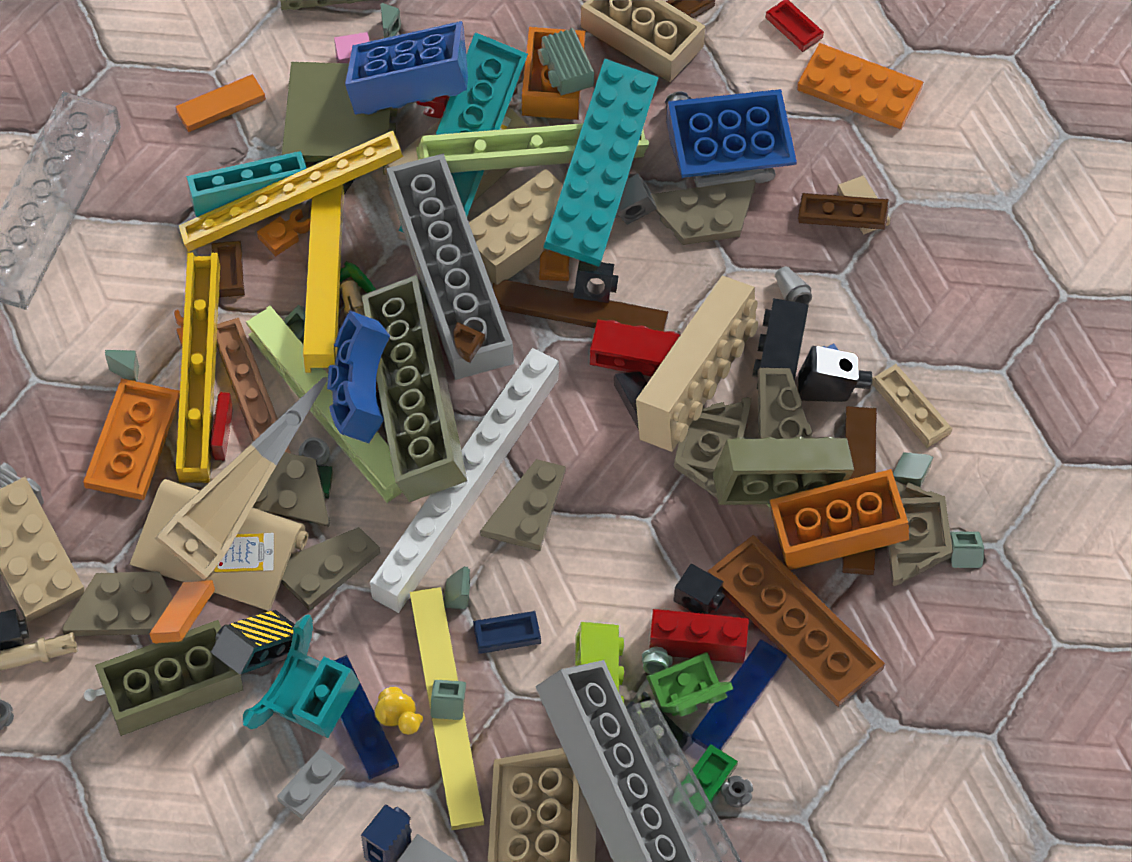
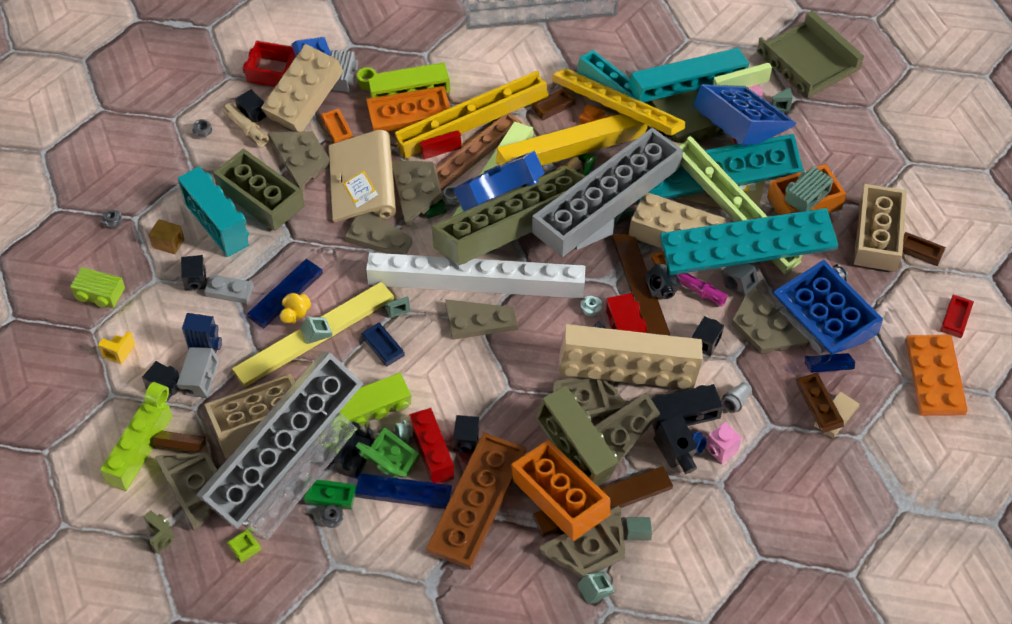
camera: 65 degrees right, 5 degrees down
sand green slope [105,350,139,382] -> none
orange tile [149,580,215,643] -> none
tan plate [155,377,327,580] -> none
orange tile [175,74,266,132] -> none
black brick [211,610,295,675] -> none
teal piece [243,614,360,738] -> none
reddish brown tile [454,322,485,363] -> none
tan tile [872,364,953,448] -> none
none -> pearl gold panel [148,219,185,255]
none -> teal brick [178,166,249,258]
none -> black brick [181,255,207,290]
none -> orange tile [320,108,353,144]
none -> lime hinge [357,62,450,98]
none -> light aqua plate [581,296,602,316]
none -> teal brick [629,47,749,102]
none -> dark pink pin [676,273,728,307]
none -> black brick [692,316,724,357]
none -> bright pink brick [705,422,742,464]
none -> yellowish green tile [713,63,772,87]
none -> clear blue tile [805,353,855,373]

